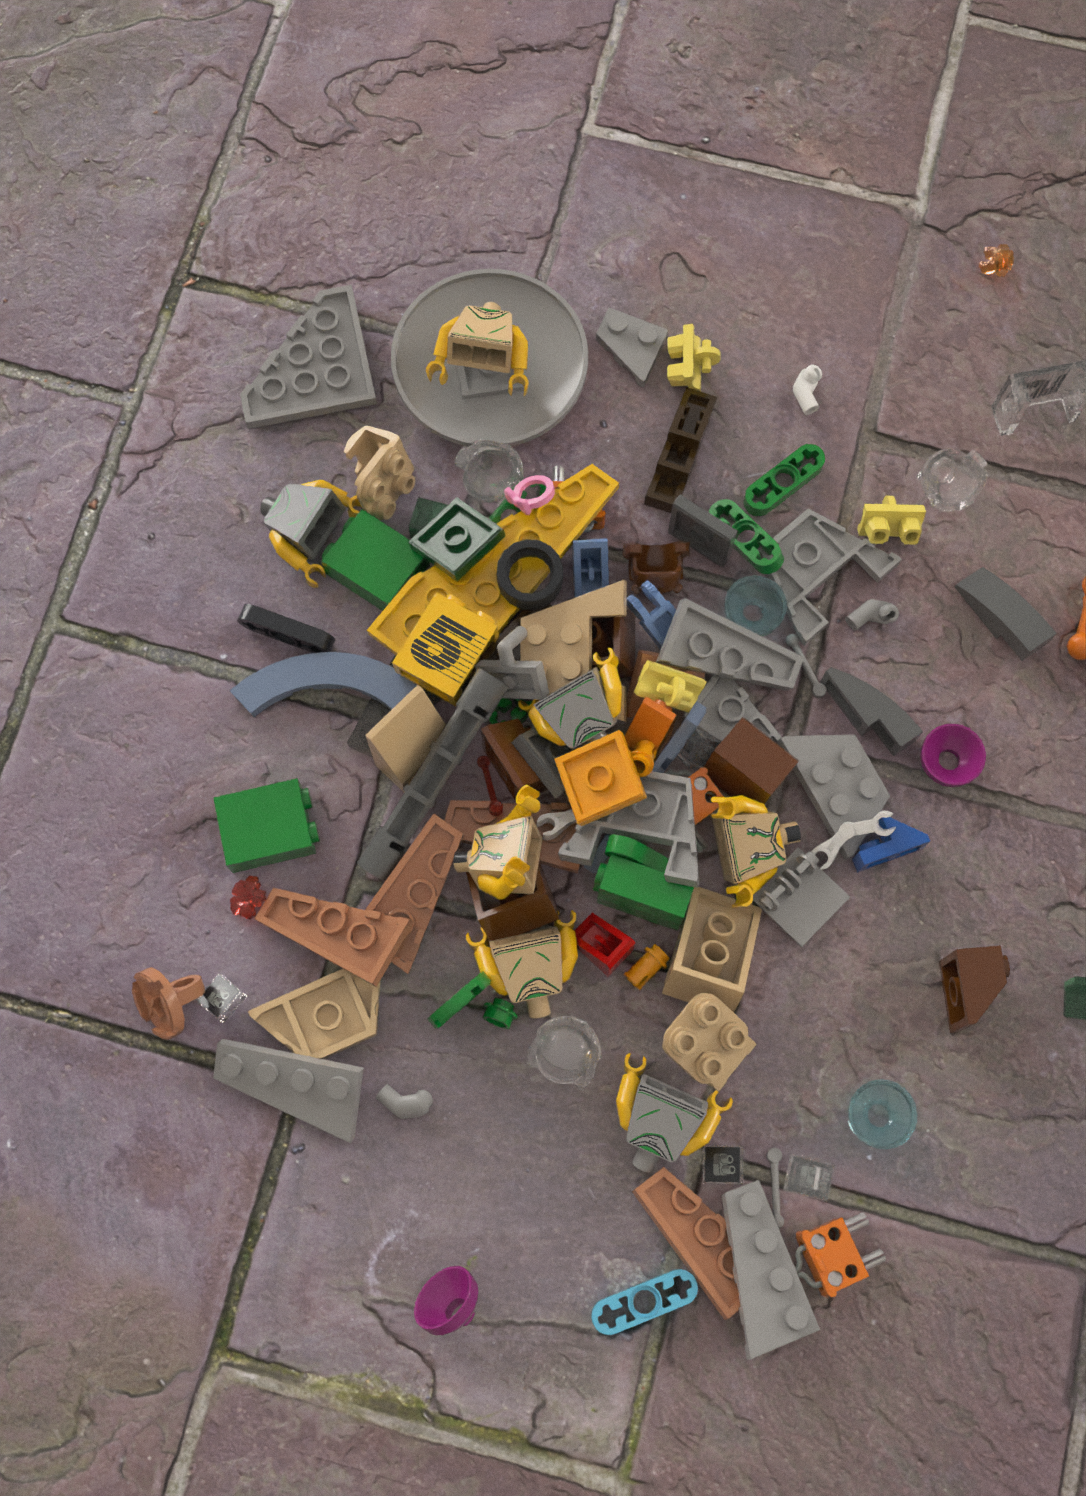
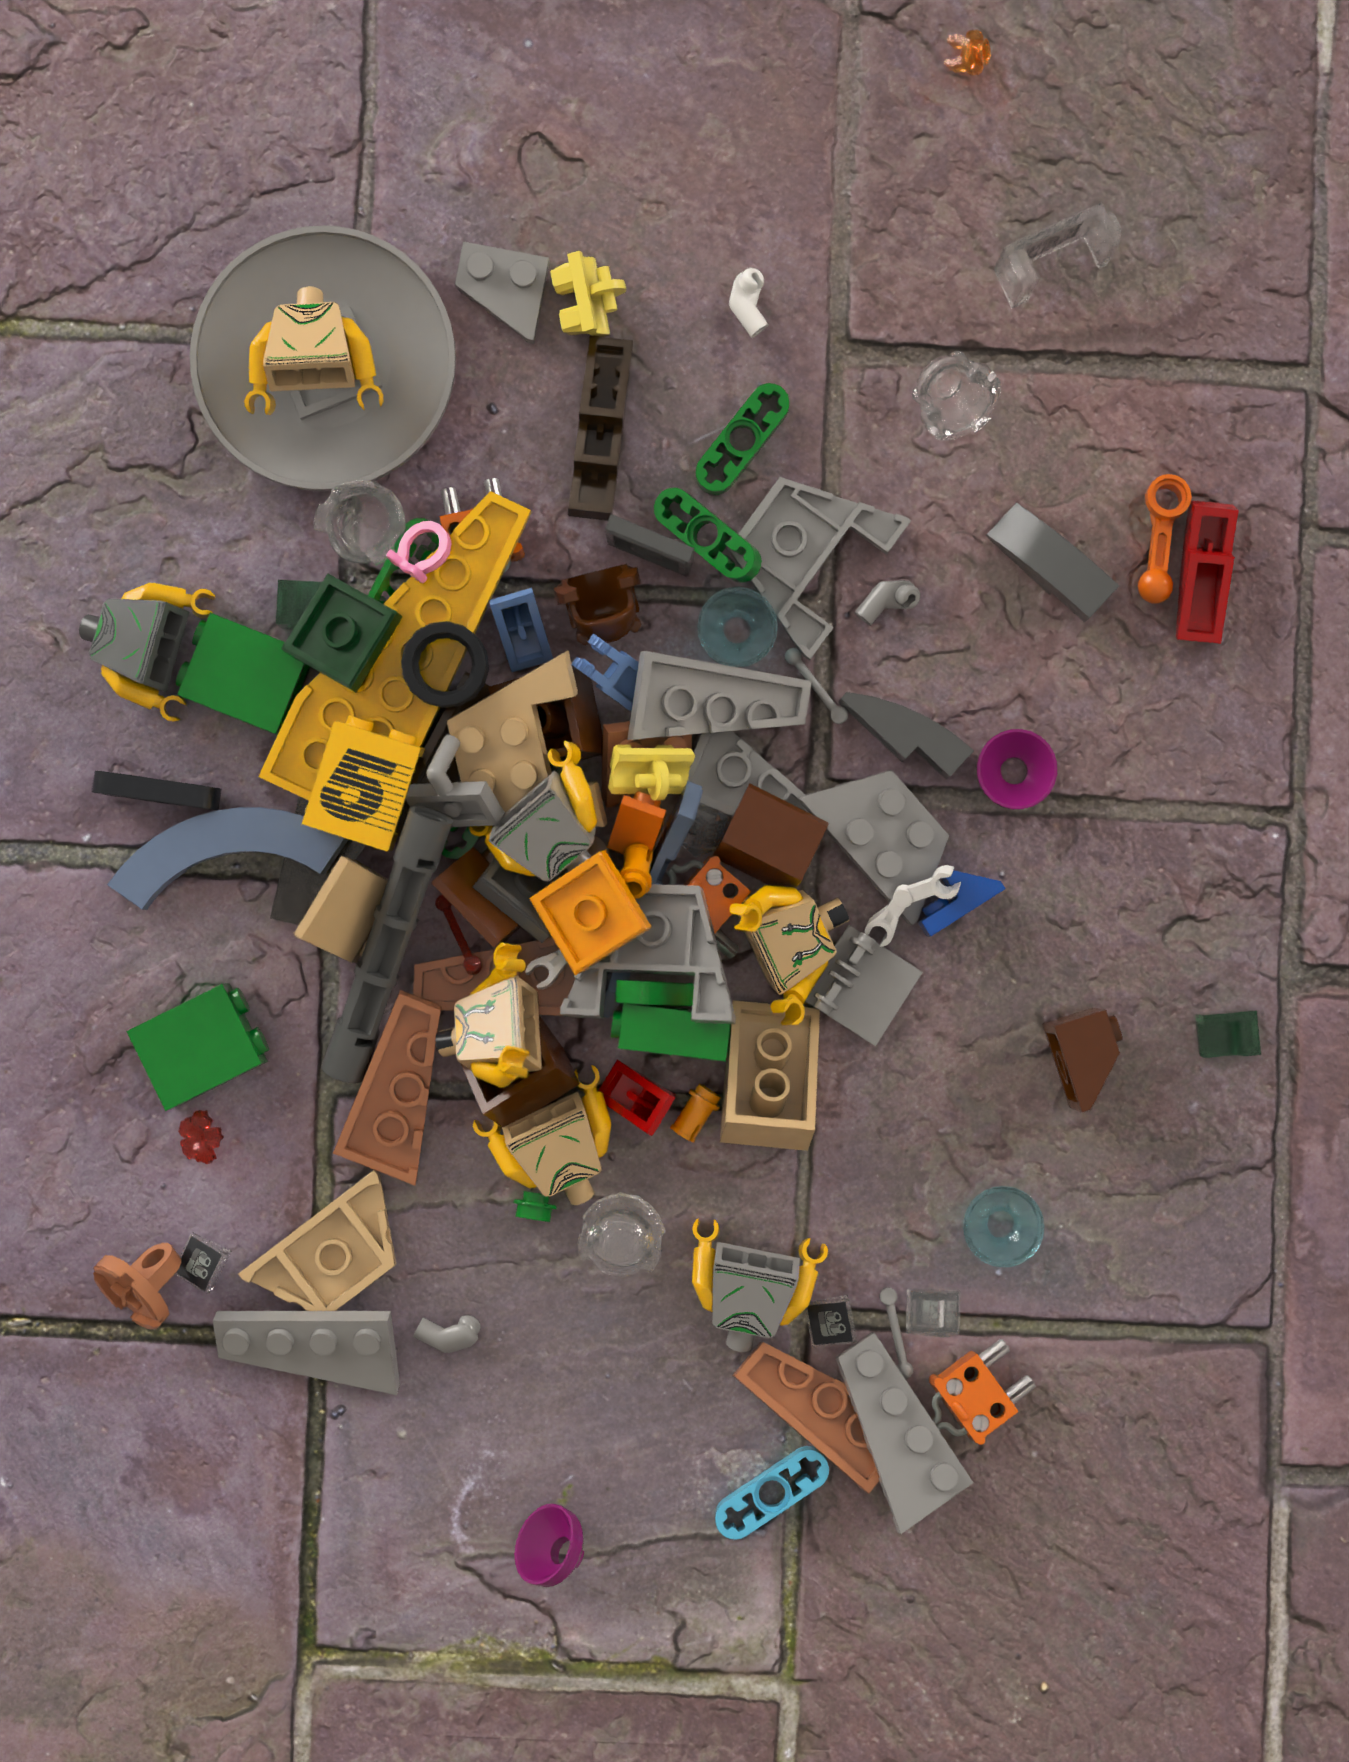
camera: 10 degrees left, 15 degrees up
light grey plate [240,285,377,429] -> none
nougat wing [255,888,413,987] -> none
tan piece [344,426,415,520] -> none
green tile [427,971,491,1029] -> none
tan piece [662,993,757,1092] -> none
light yellow hips [857,495,926,545] -> none

